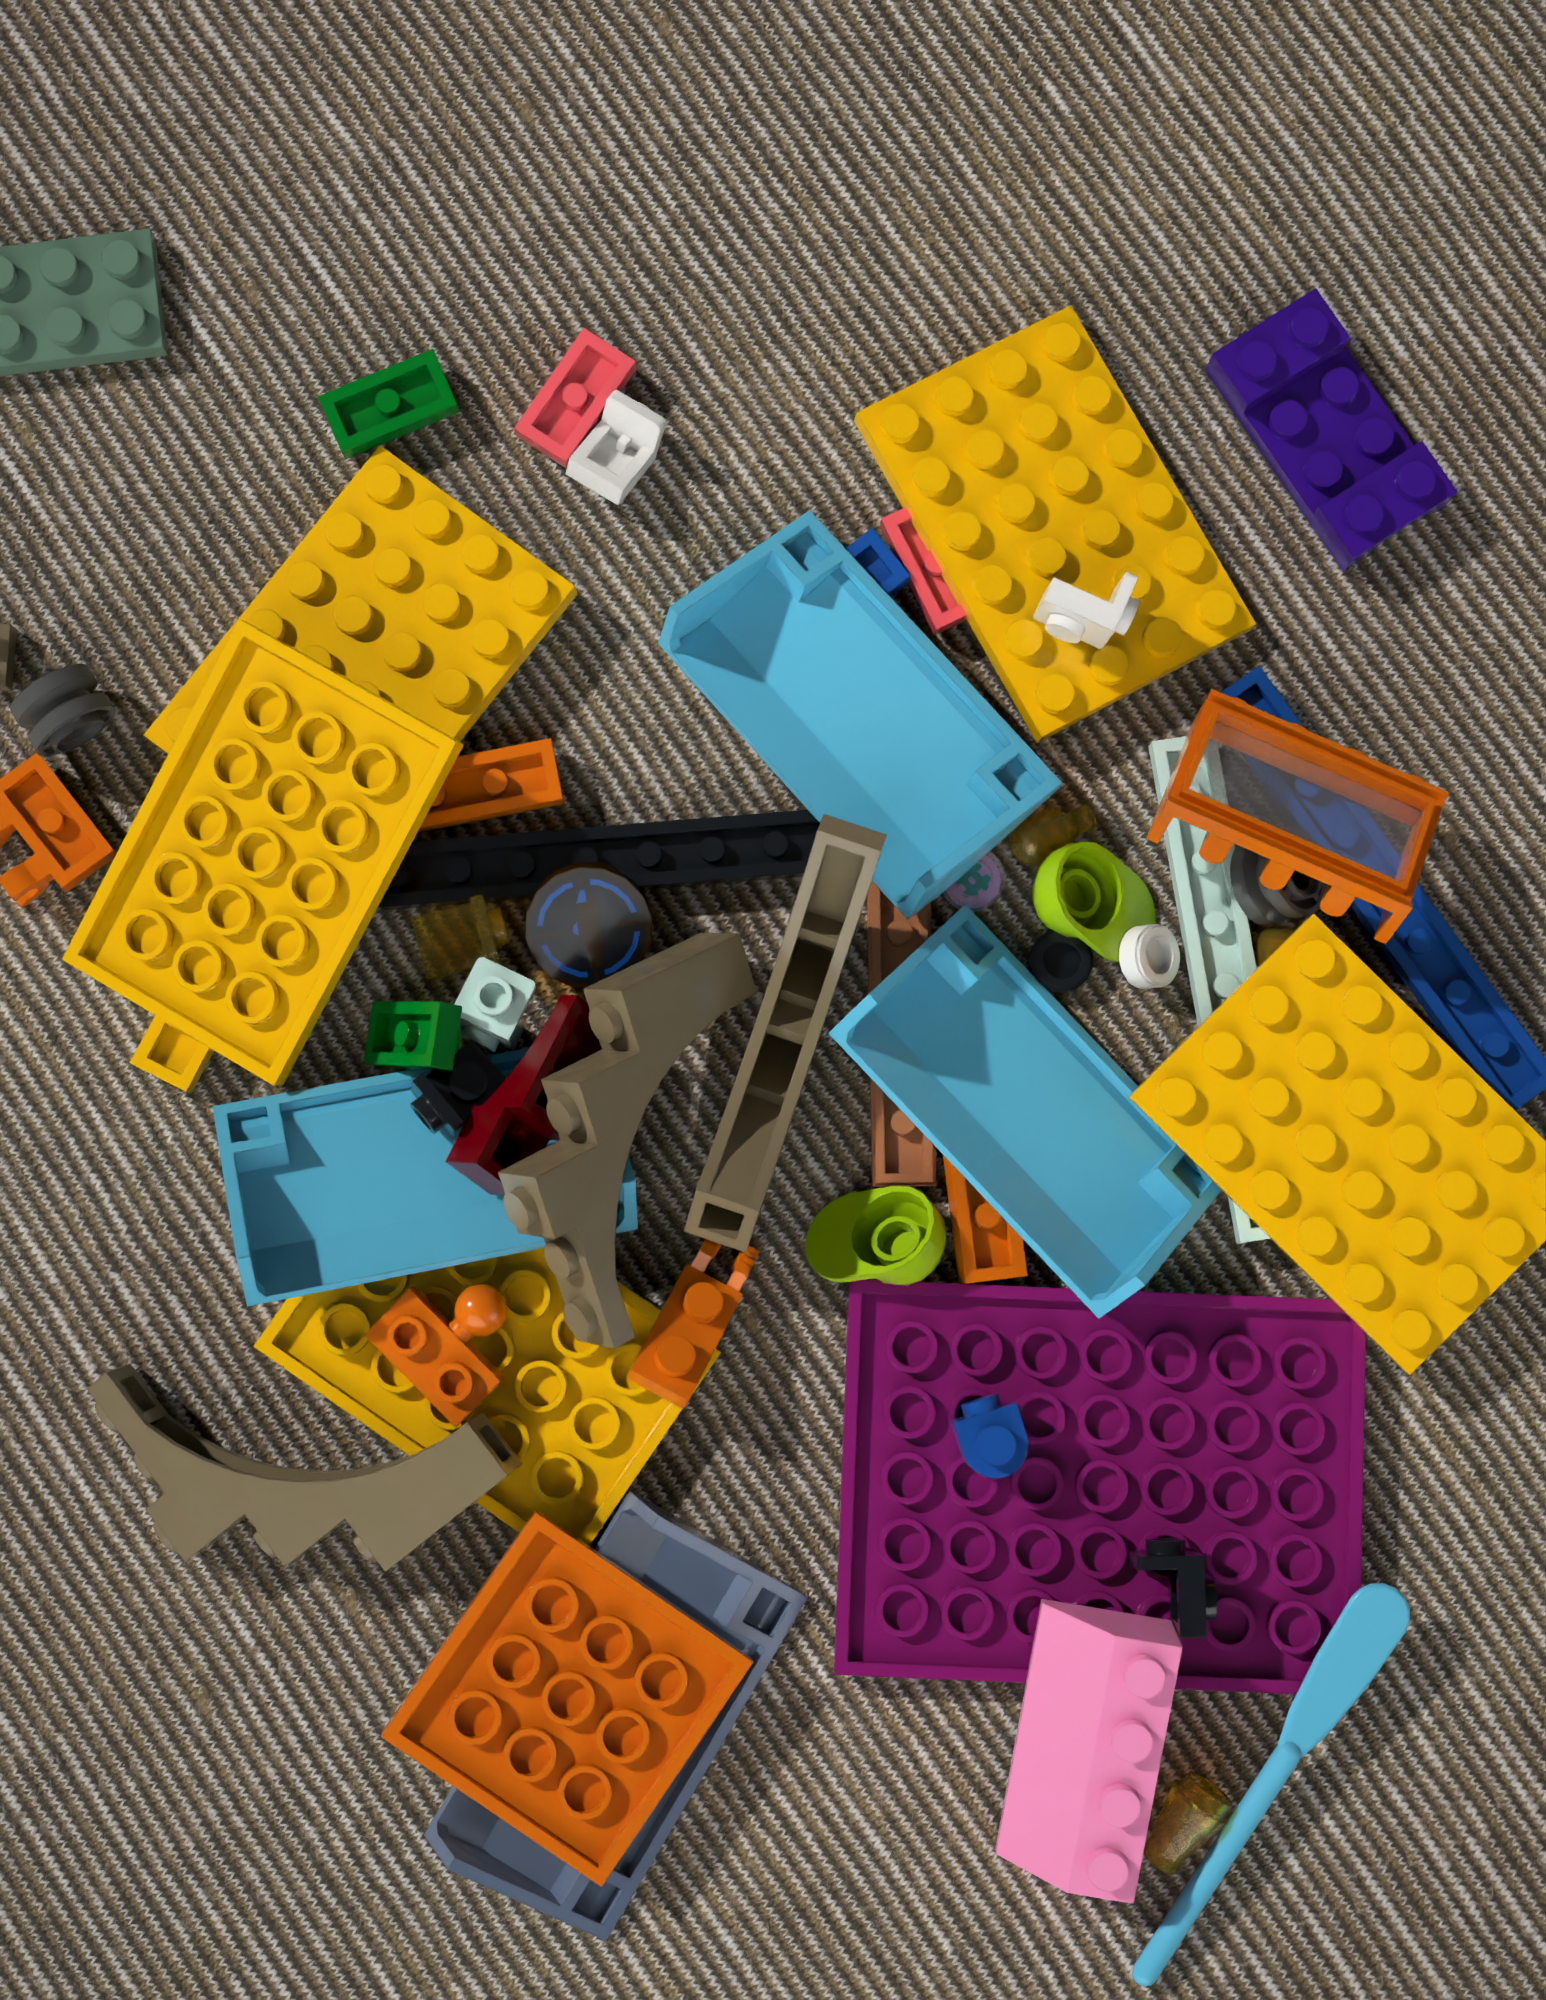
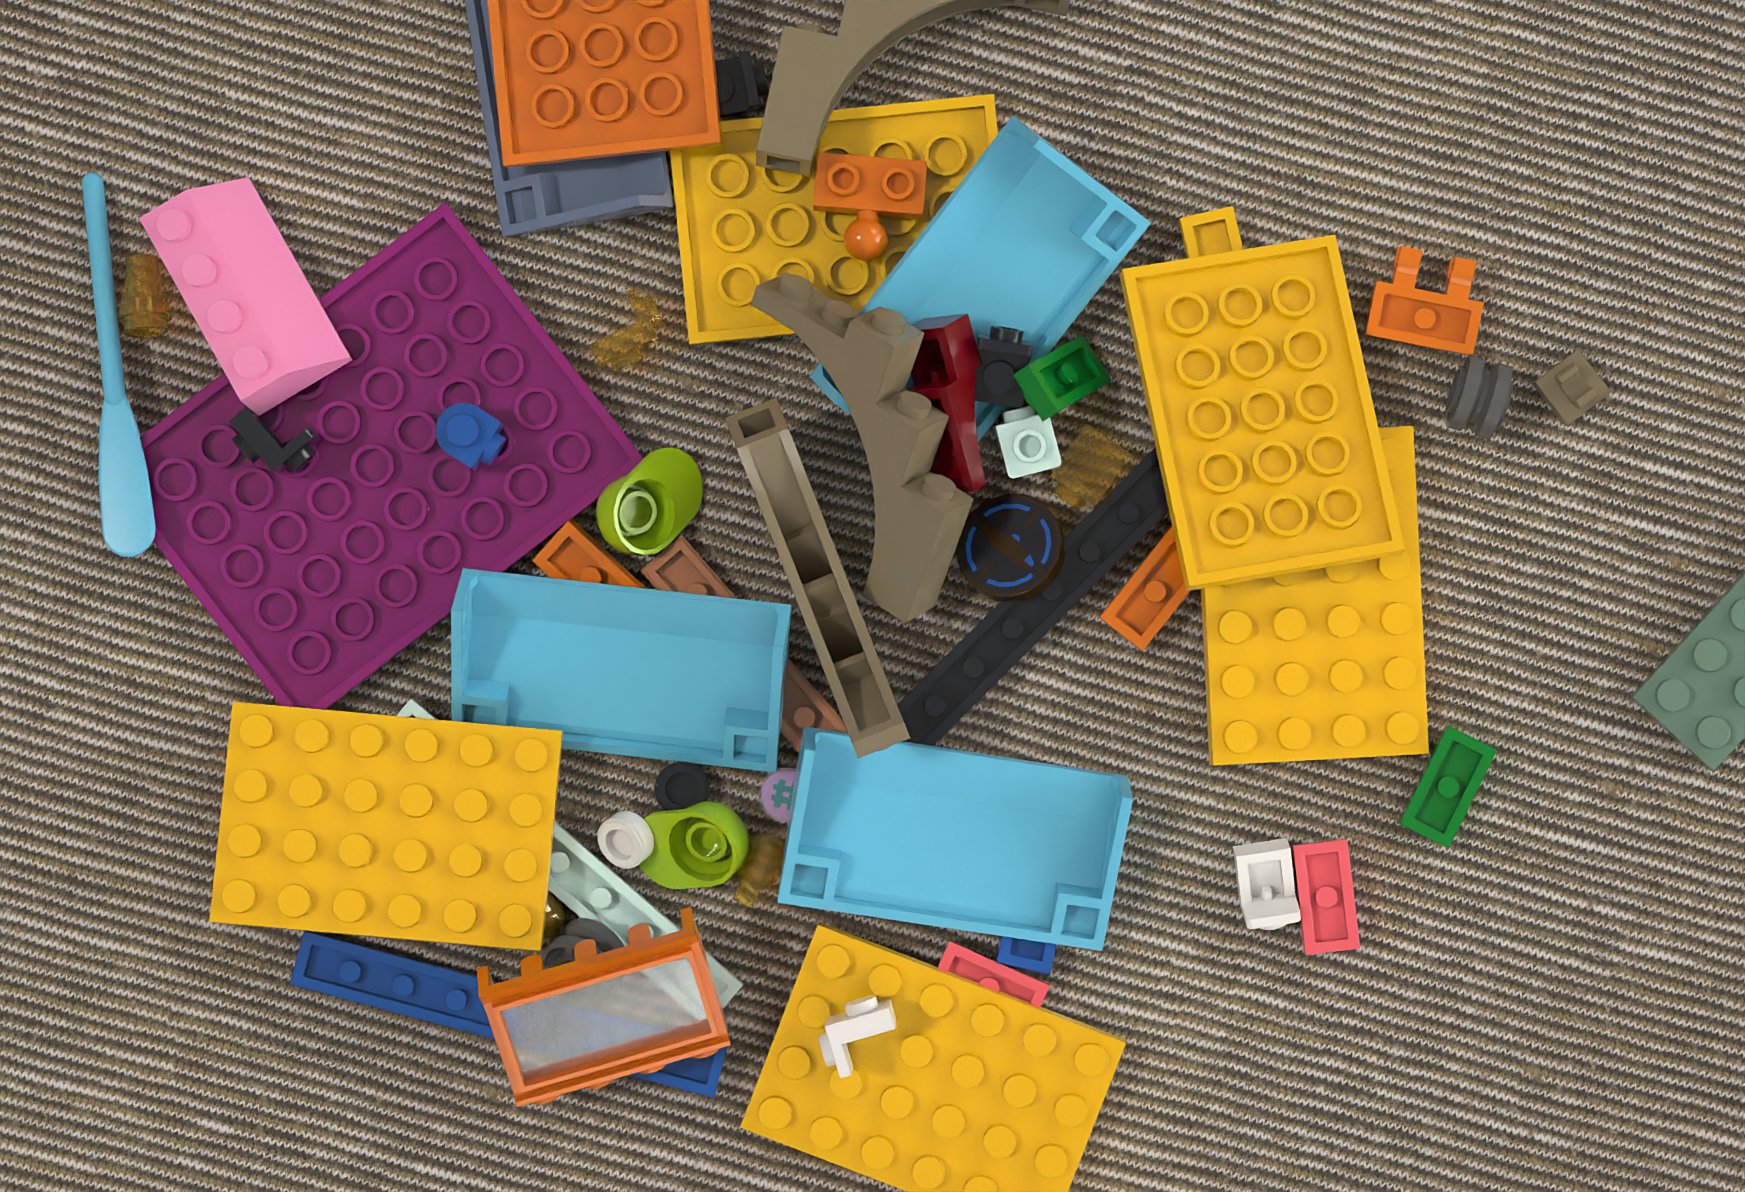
camera: 140 degrees right, 5 degrees up
orange hinge [626,1239,760,1409] -> none
none -> clear yellow bracket [589,288,664,372]
none -> black bracket [715,50,769,118]

